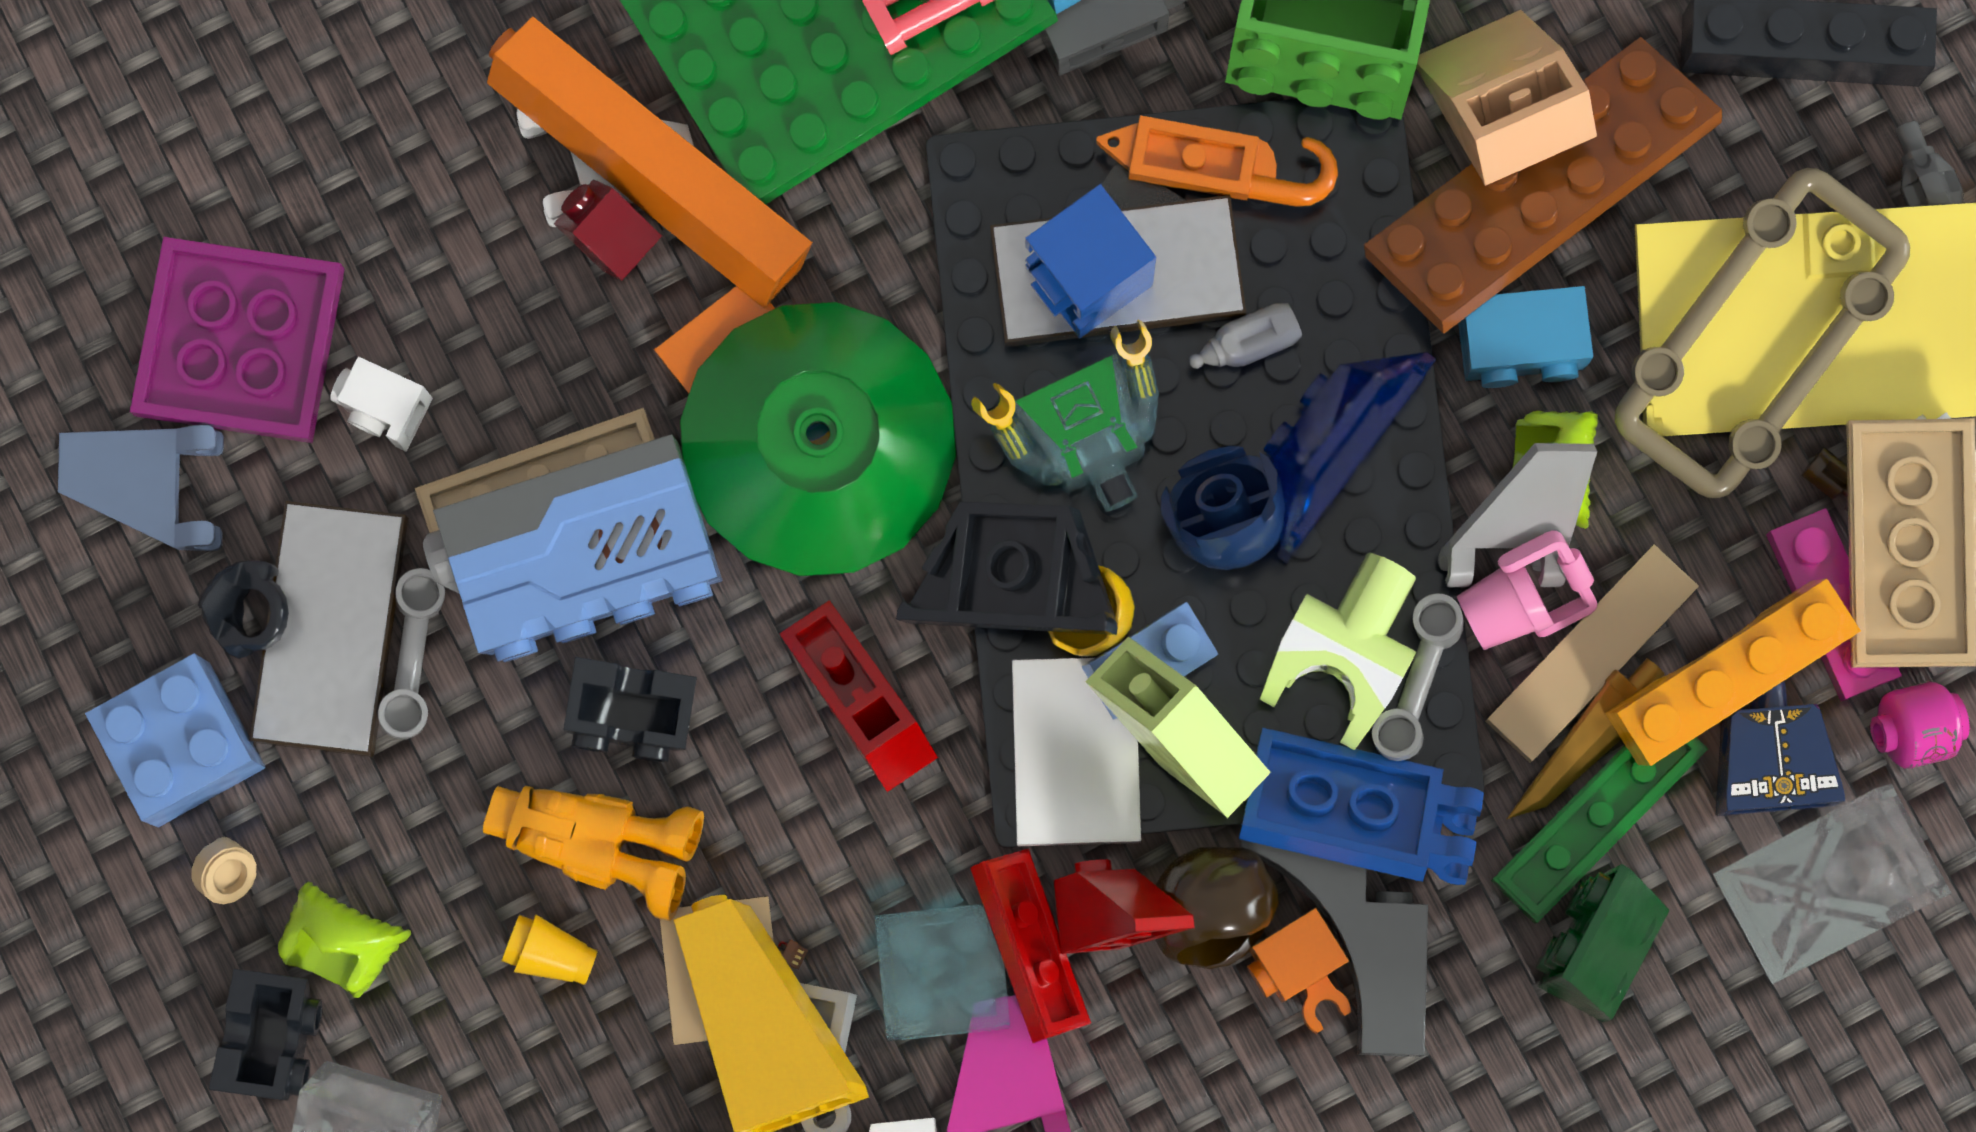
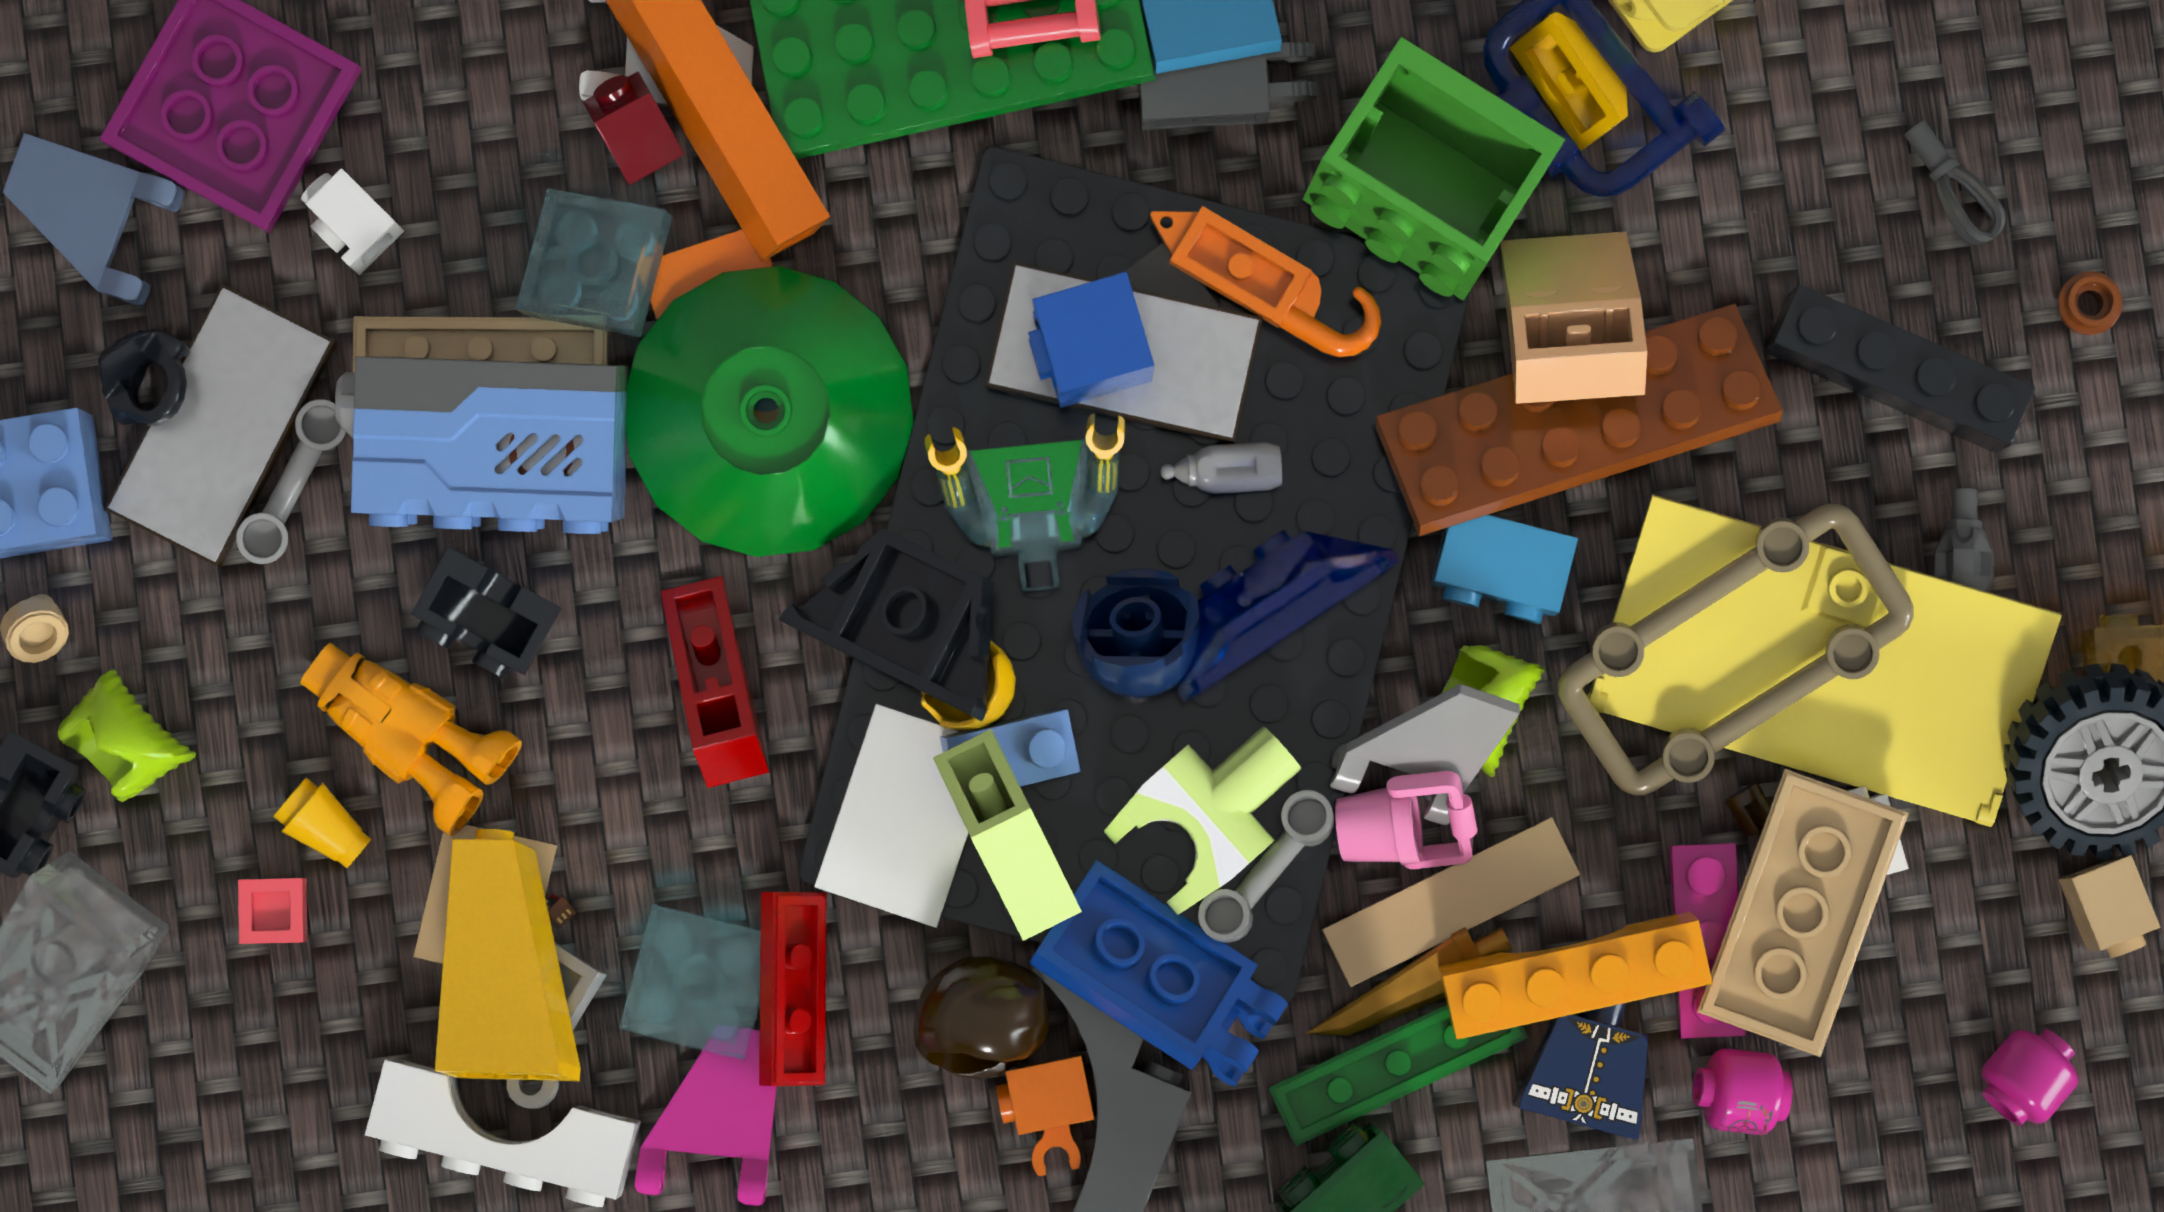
camera: 15 degrees right, 5 degrees up
red slope [1054,859,1194,954] -> none
none -> coral plate [238,878,307,944]
none -> clear light blue plate [515,188,673,337]

